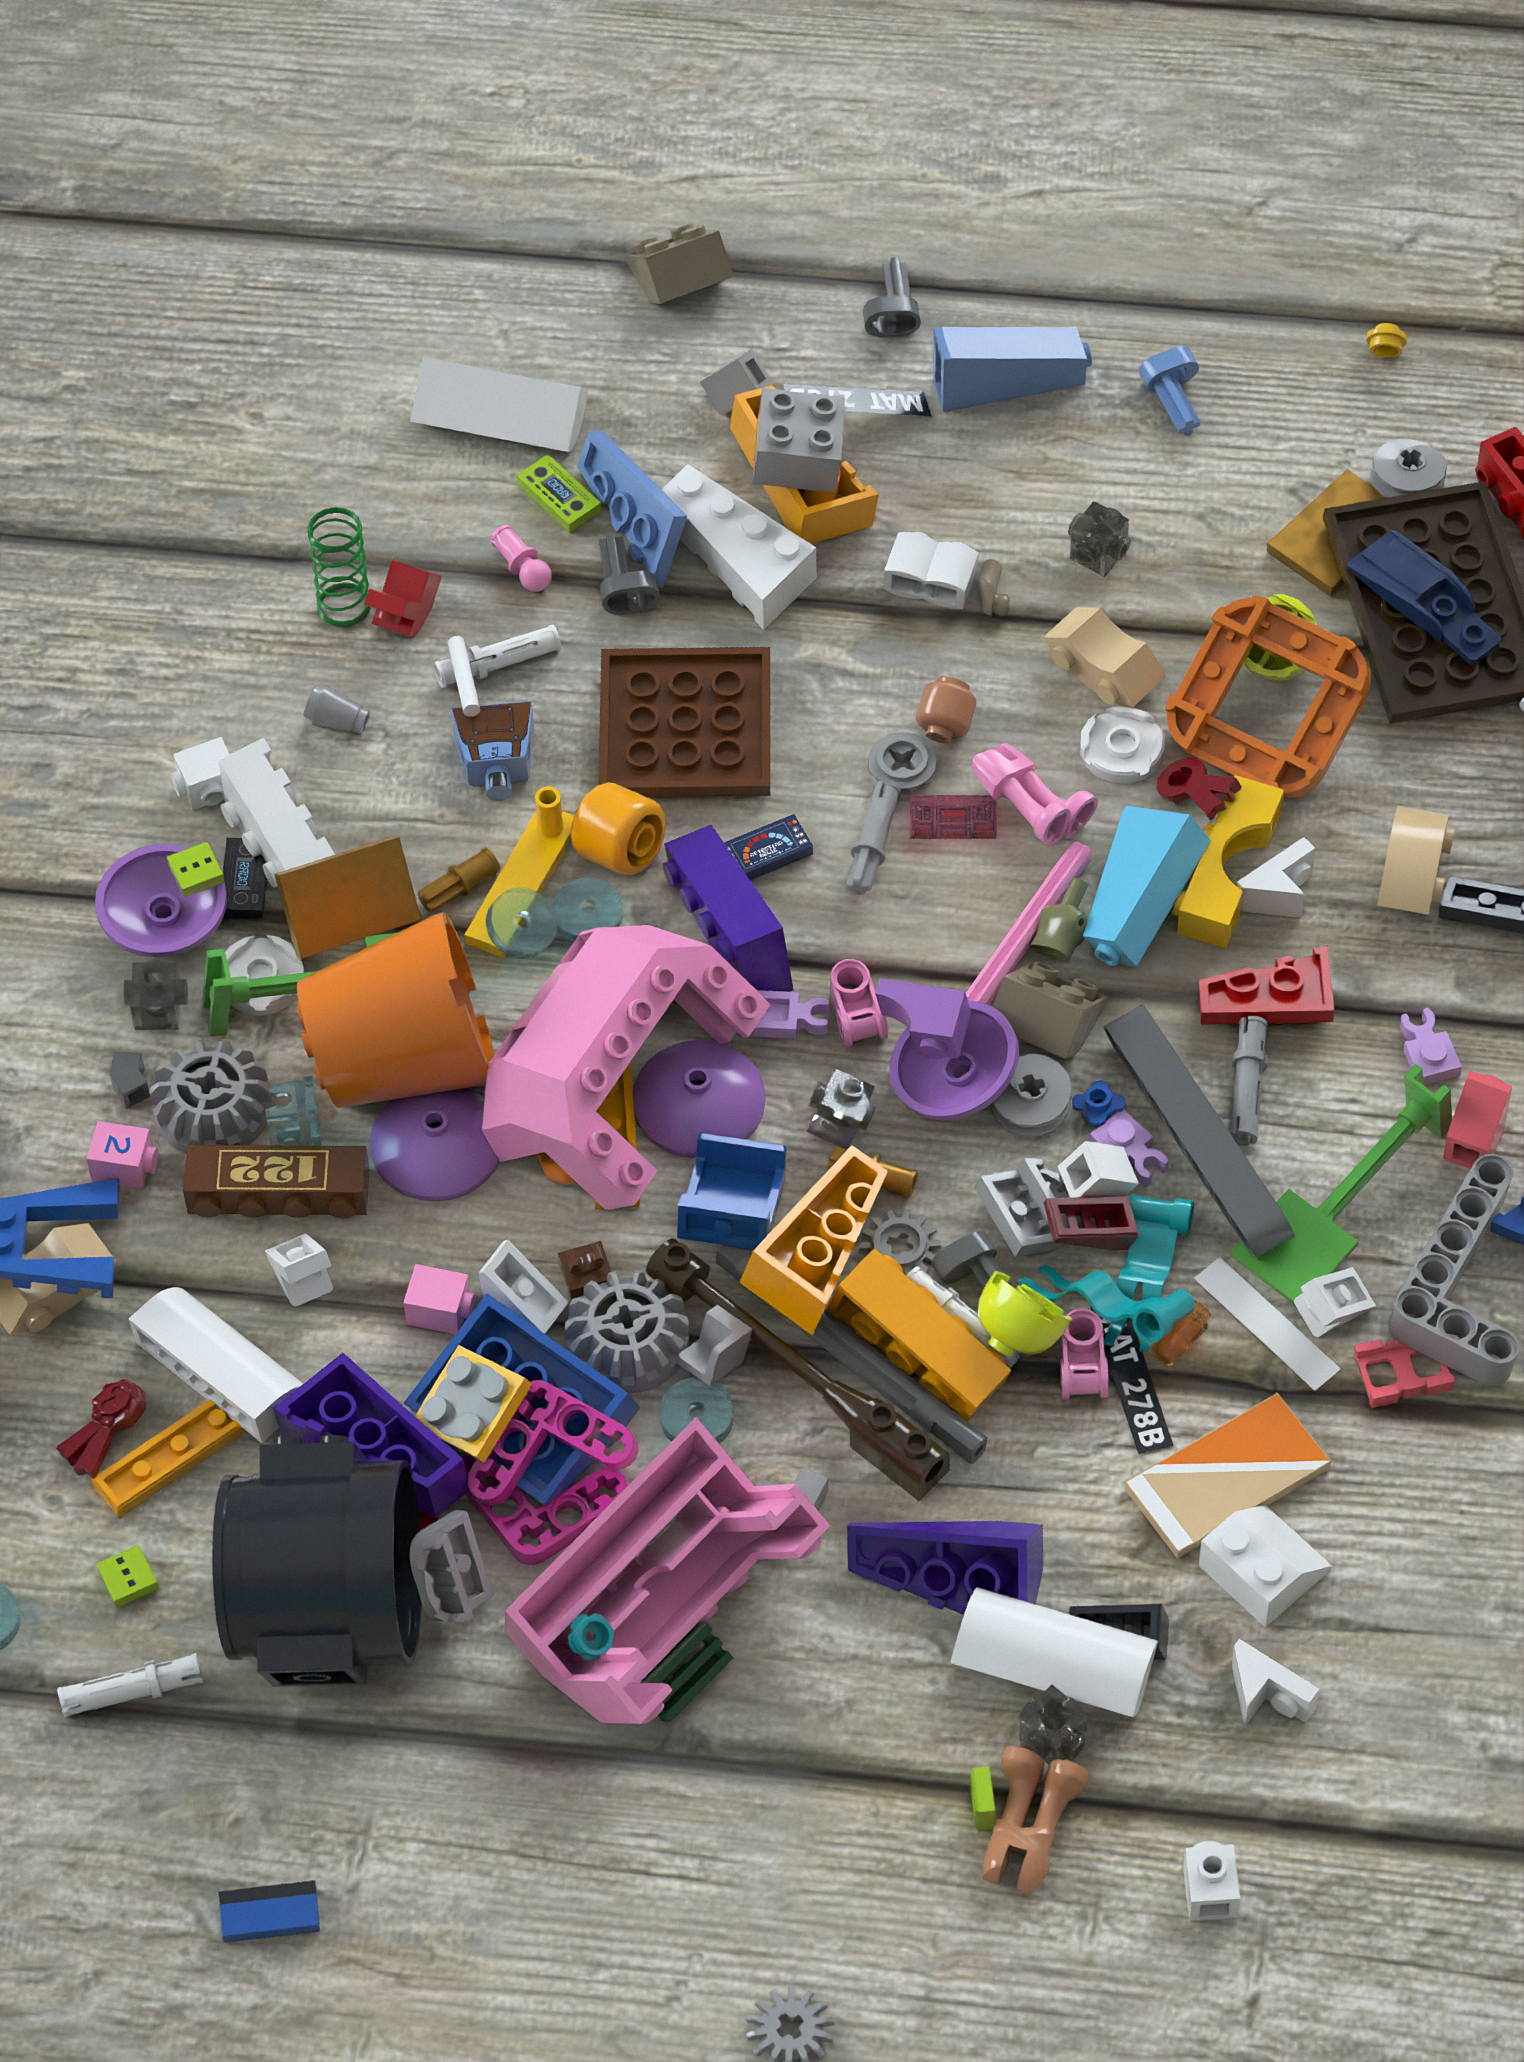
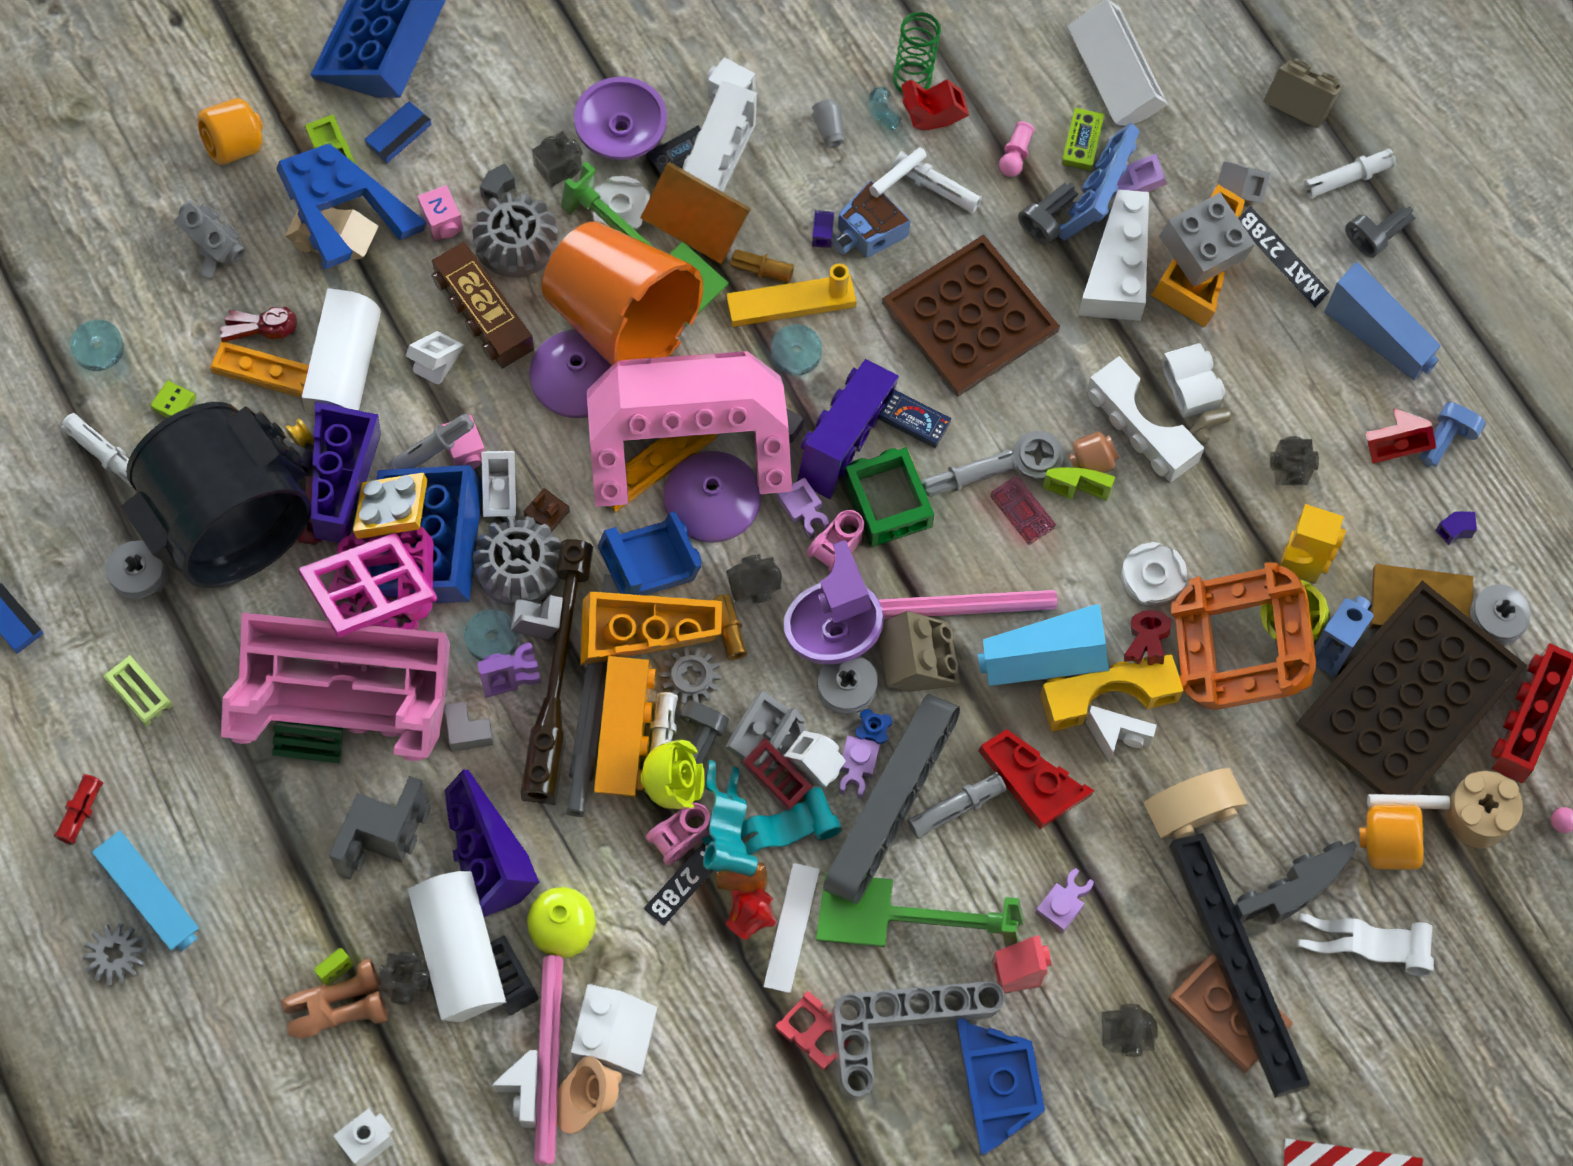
camera: 50 degrees right, 10 degrees up
lime tile [167,842,225,898] -> none
clear light blue hinge [265,1076,322,1146] -> none
light grey slope [410,1510,494,1622] -> none
clear light blue piece [486,887,557,959] -> none
teal plate [568,1614,614,1661] -> none
light orange head [571,782,666,876] -> none
bright pink piece [971,743,1098,846] -> none
olive piece [1030,878,1088,961] -> none
tan brick [1043,607,1166,707] -> none
tile [1125,1393,1331,1559] -> none
white slope [1294,1267,1376,1337] -> none
dark blue piece [1347,530,1501,665] -> none
none -> red pin [54,774,104,845]
none -> medium azure slope [92,830,199,952]
none -> yellowish green tile [103,655,173,727]
none -> light grey piece [106,540,170,599]
none -> window [298,533,437,637]
none -> dark grey bracket [329,776,431,880]
none -> light grey axle [390,414,474,469]
none -> medium lavender plate [477,642,541,698]
none -> neon yellow cylinder [527,886,596,958]
none -> bright pink axle [534,955,563,1165]
none -> light nougat piece [557,1056,622,1134]
none -> red rock [725,887,777,940]
none -> dark purple piece [812,210,835,248]
none -> green window [844,447,934,548]
none -> clear light blue arm [869,87,901,130]
none -> lime slope [1042,467,1115,501]
none -> white arch [1087,356,1204,483]
none -> lavender plate [1116,154,1167,194]
none -> yellow arch [1280,504,1346,583]
none -> white pin [1304,148,1396,199]
none -> medium blue torso [1314,596,1374,678]
none -> red slope [1365,409,1437,464]
none -> dark purple piece [1435,511,1477,545]

